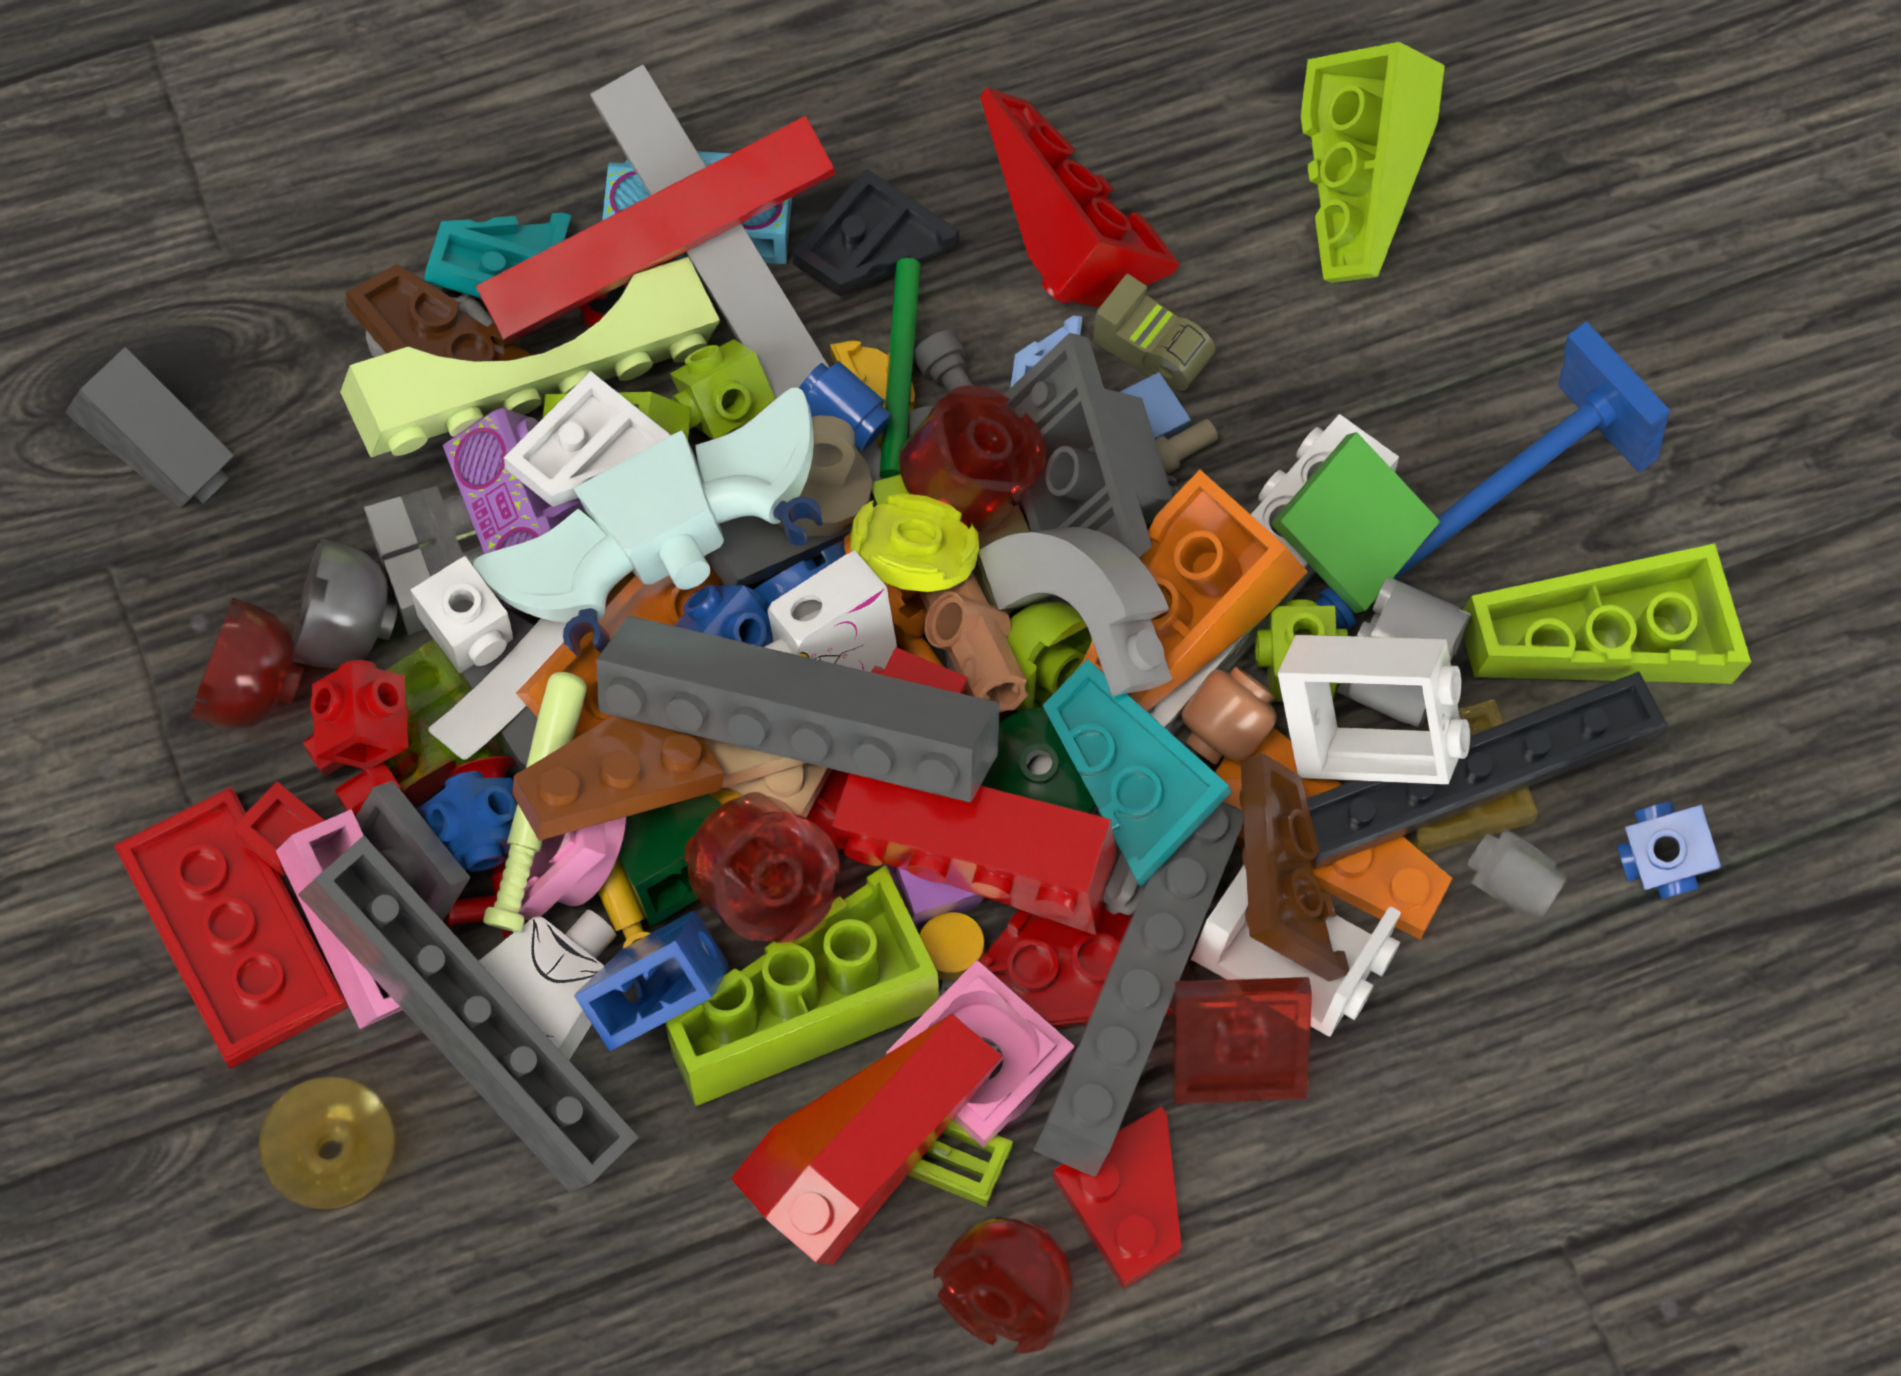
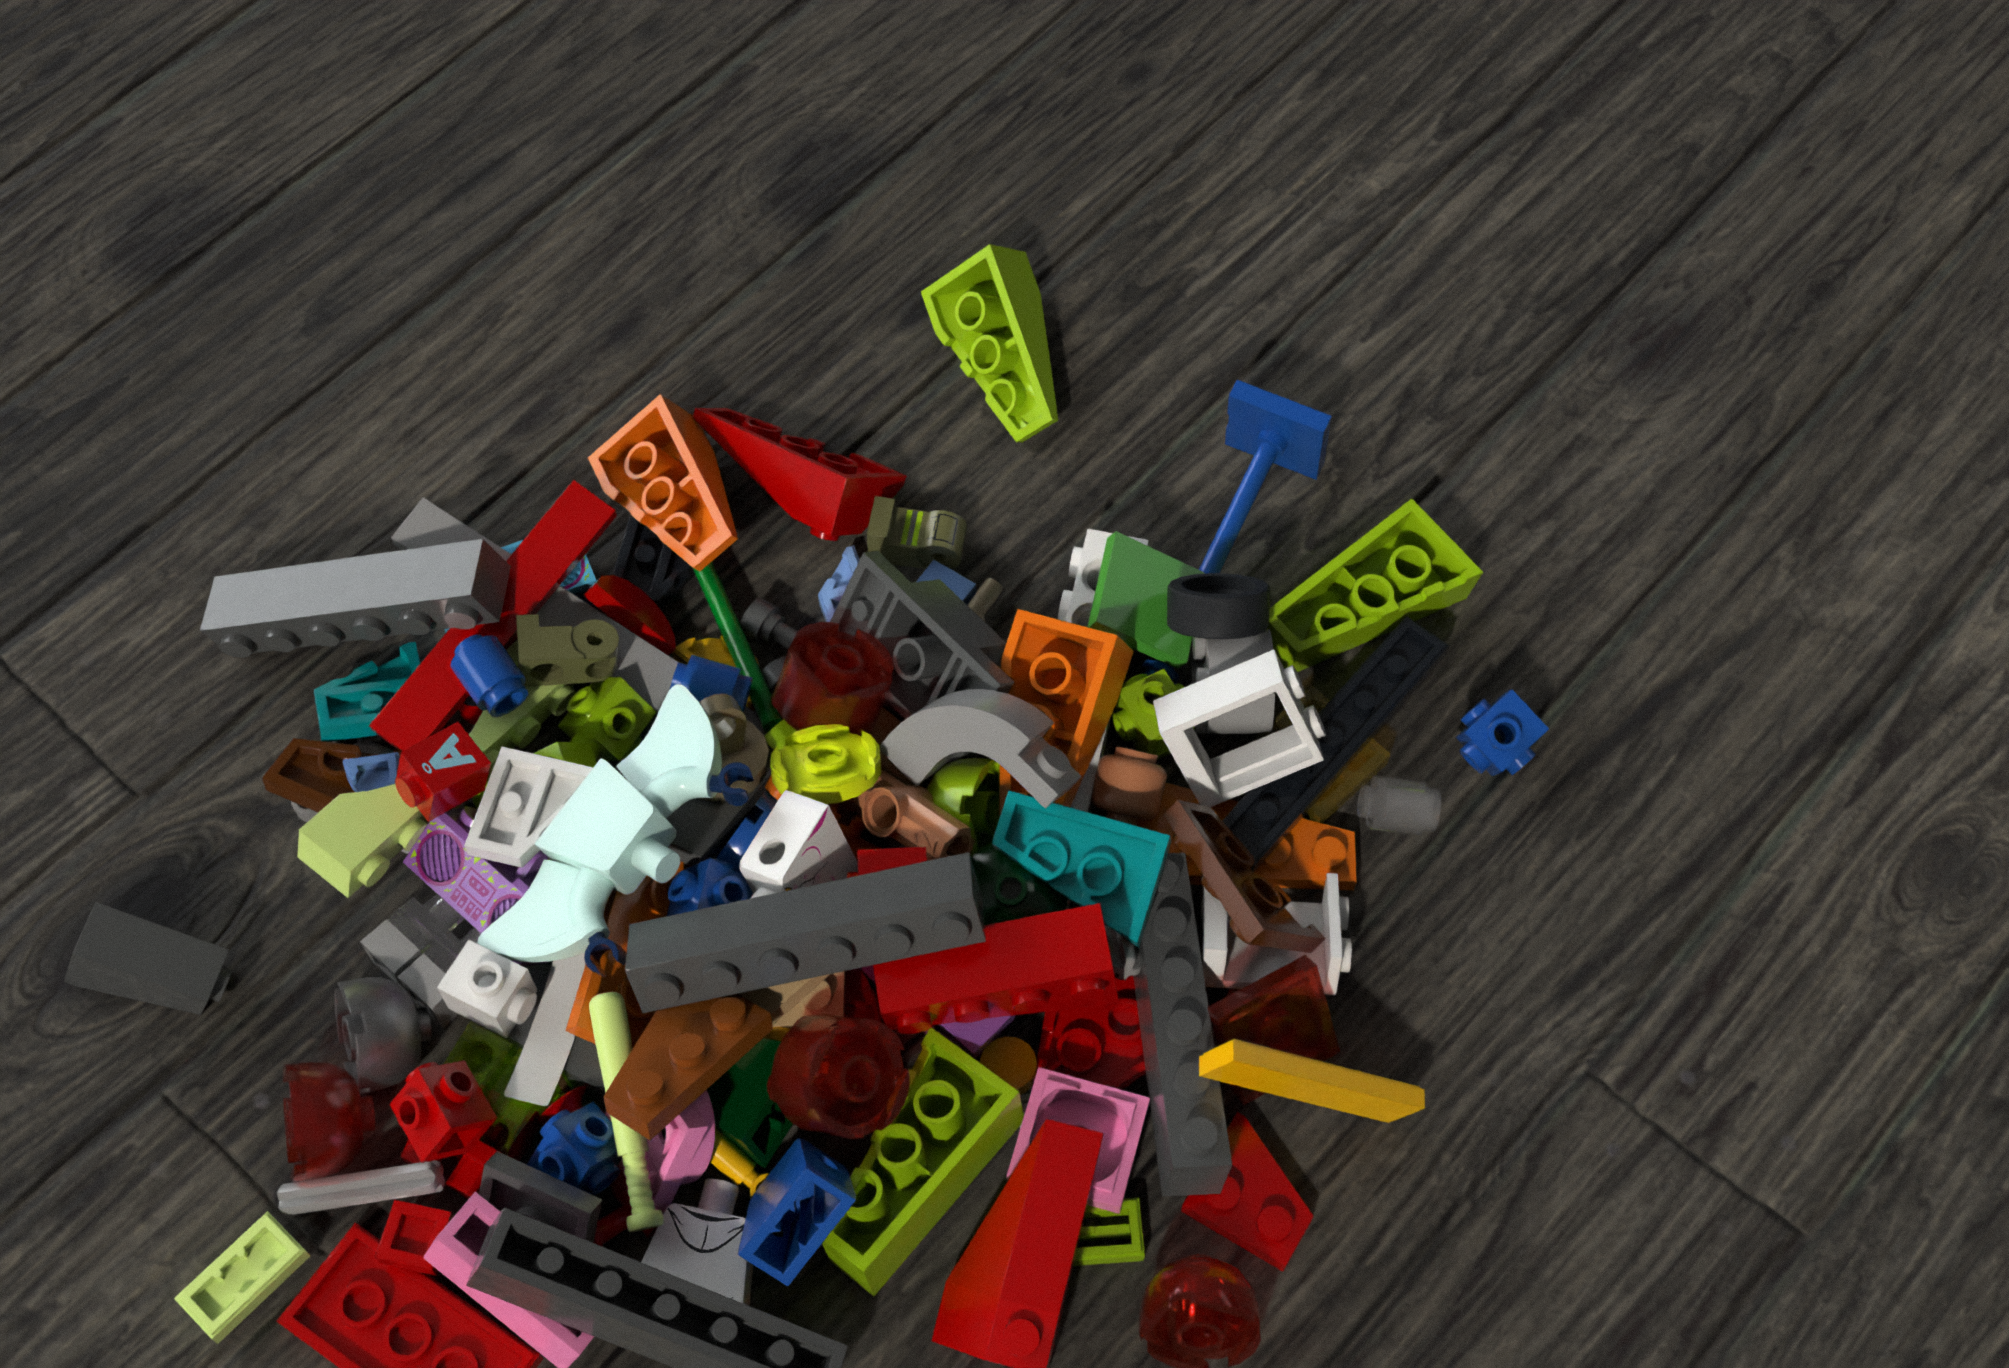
camera: 25 degrees left, 5 degrees down
none -> yellowish green plate [174,1211,311,1344]
none -> brick [200,539,511,658]
none -> light grey axle [277,1160,445,1216]
none -> medium blue tile [343,752,400,792]
none -> red brick [395,722,491,822]
none -> blue brick [450,634,528,717]
none -> olive leg [516,614,619,687]
none -> red tile [584,575,676,656]
none -> orange wedge [588,394,738,572]
none -> black tyre [1167,573,1270,639]
none -> yellow tile [1199,1039,1425,1123]

